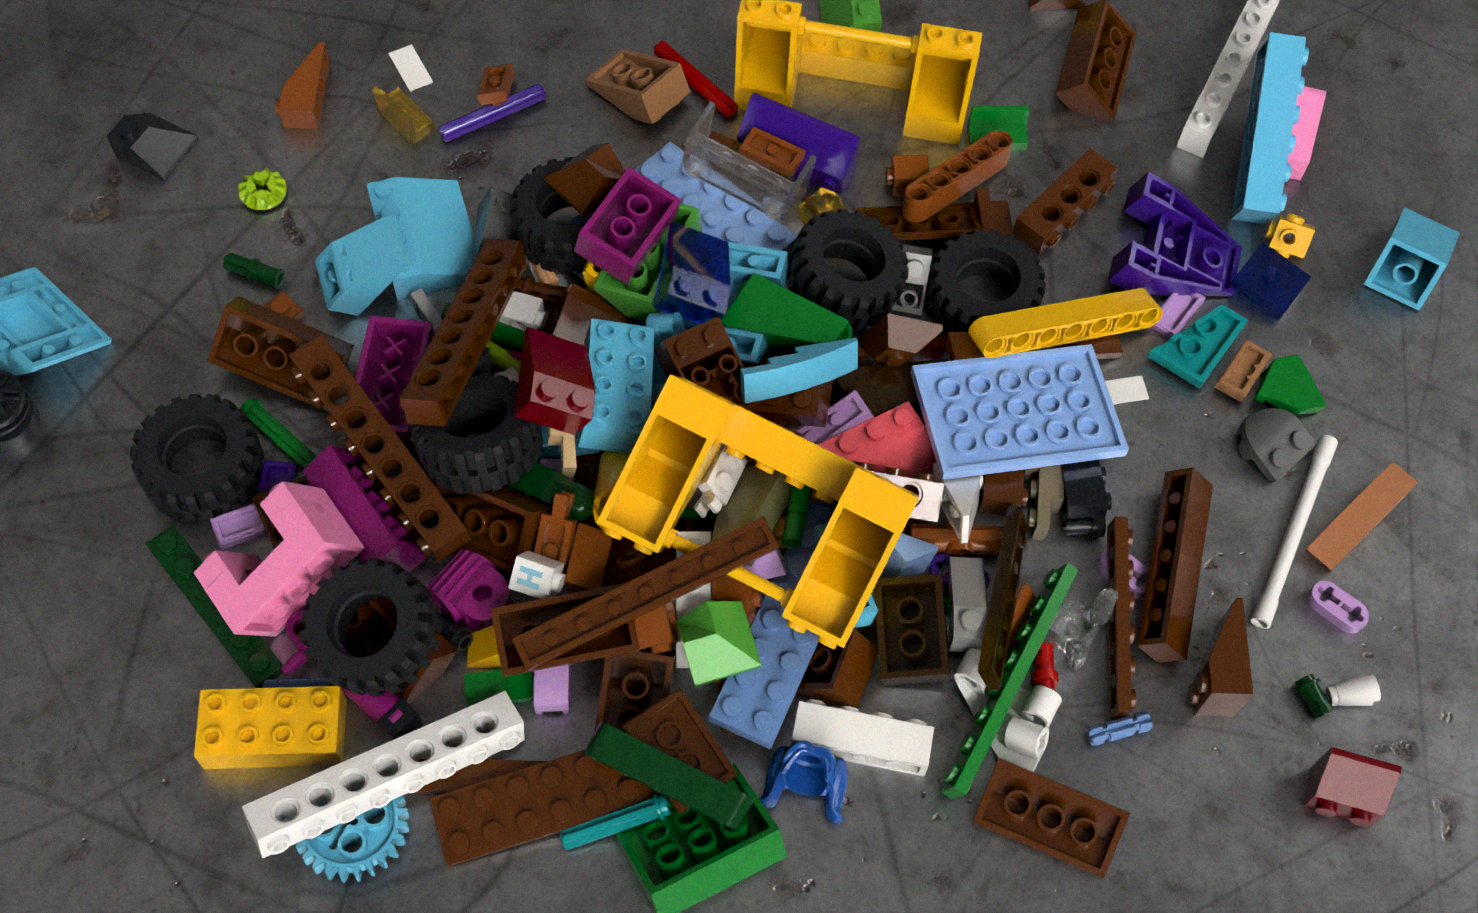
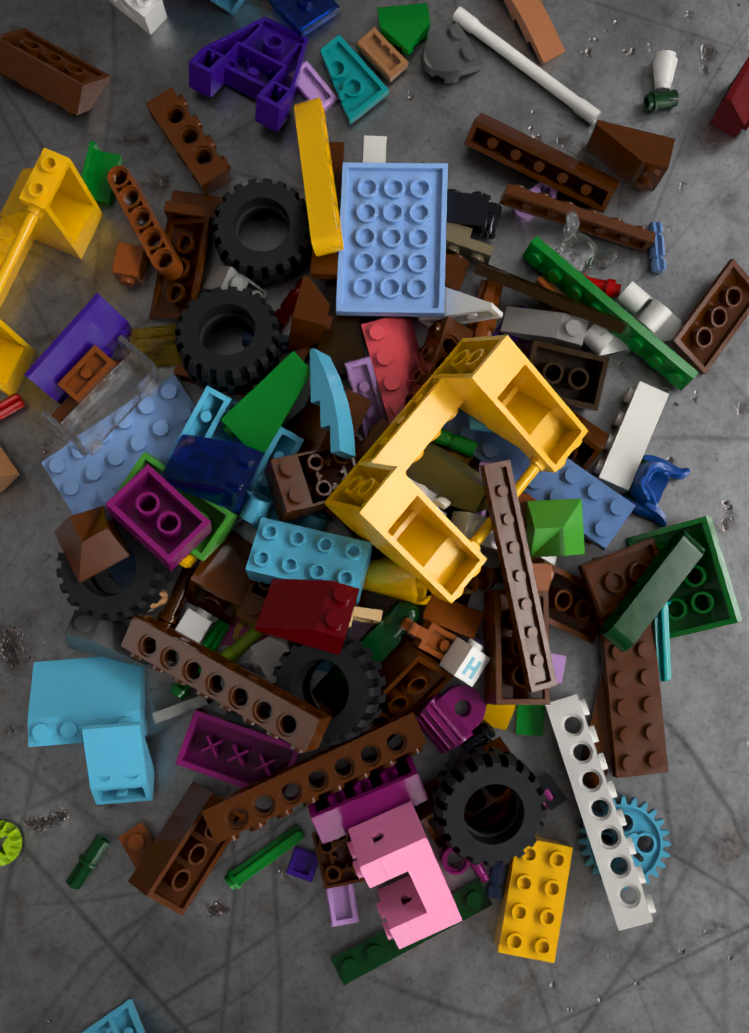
camera: 80 degrees left, 20 degrees up
black tyre [130,393,264,522] -> none
lavender beam [1307,580,1369,634] -> none

